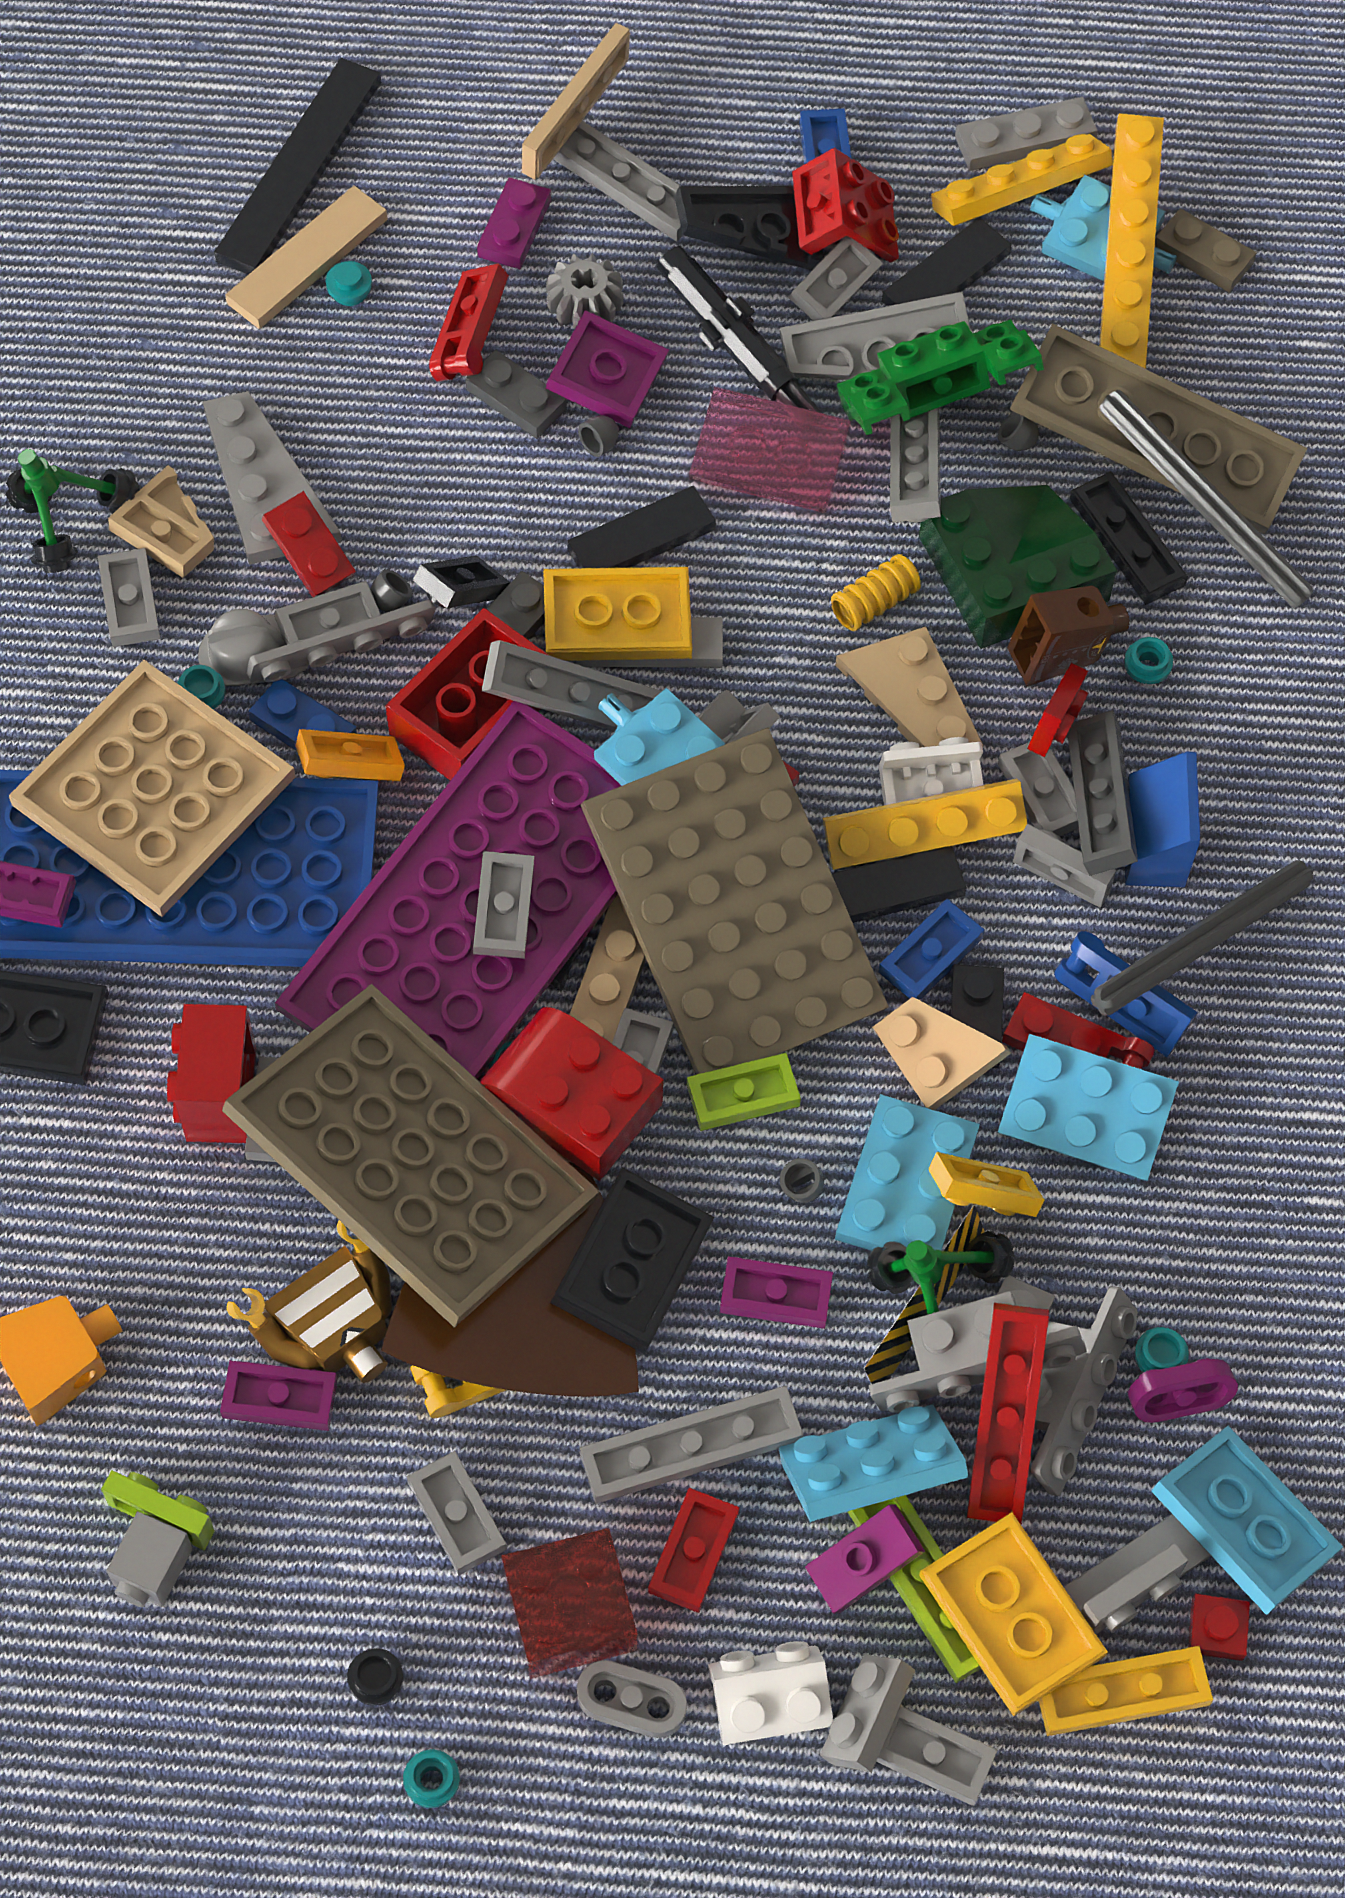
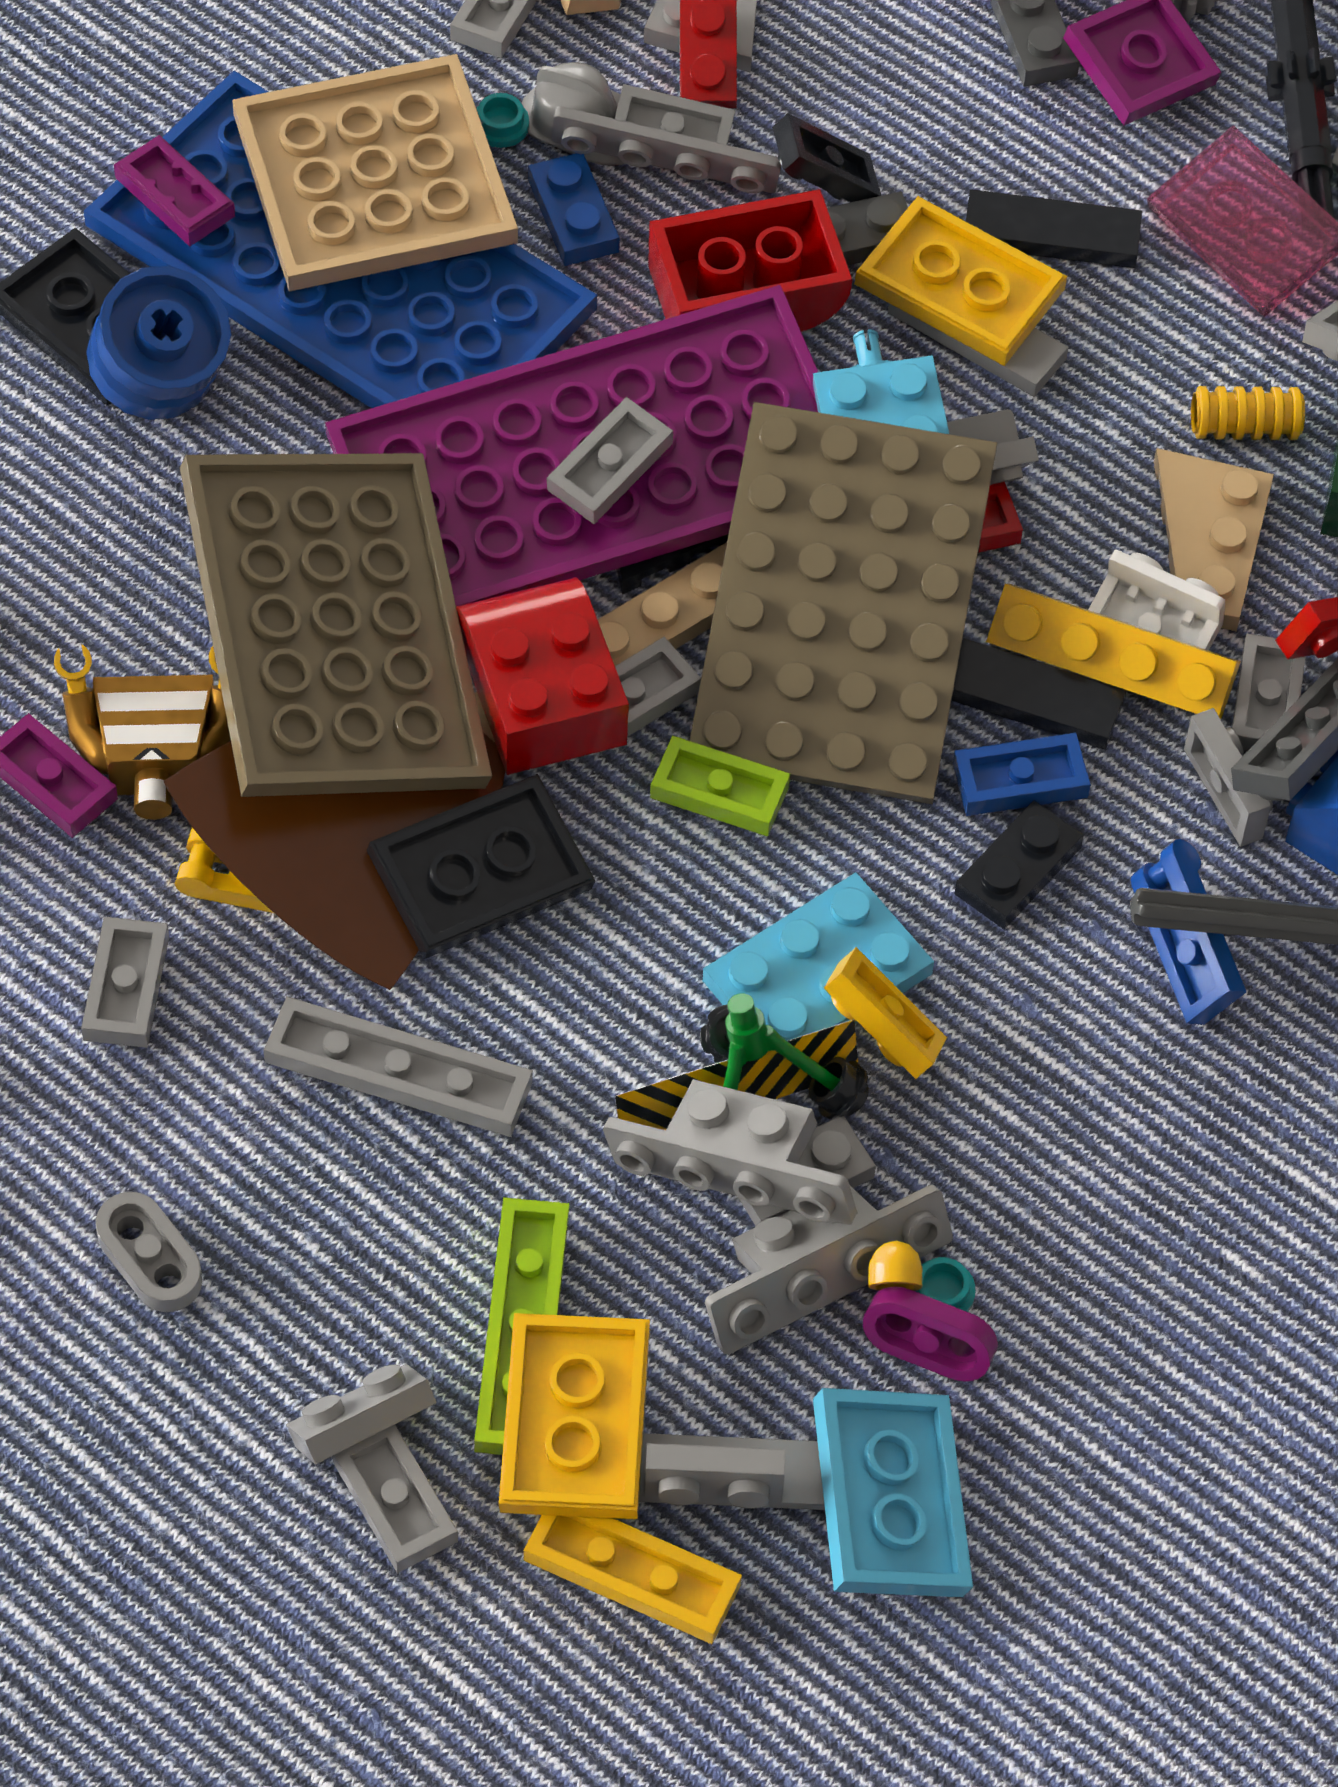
camera: 35 degrees right, 5 degrees down
red brick [167,1004,257,1143] -> none
light orange plate [295,729,405,781] -> none
dark grey hinge [370,569,413,612] -> none
light grey plate [482,640,662,731] -> none
clear red brick [501,1528,638,1679] -> none
dark grey hinge [578,415,619,457] -> none
red plate [648,1488,740,1613] -> none
white bracket [708,1641,833,1745] -> none
magenta plate [720,1256,833,1329] -> none
medium azure plate [779,1404,968,1522] -> none
dark grey hinge [780,1158,824,1203] -> none
magenta plate [805,1504,925,1614] -> none
tan wing [872,997,1012,1110] -> none
red plate [967,1303,1049,1525] -> none
medium azure plate [998,1034,1179,1182] -> none
red plate [1002,992,1155,1069] -> none
red plate [1188,1594,1250,1661] -> none
none -> blue wheel [86,266,231,420]
none -> yellow hinge [868,1241,922,1291]

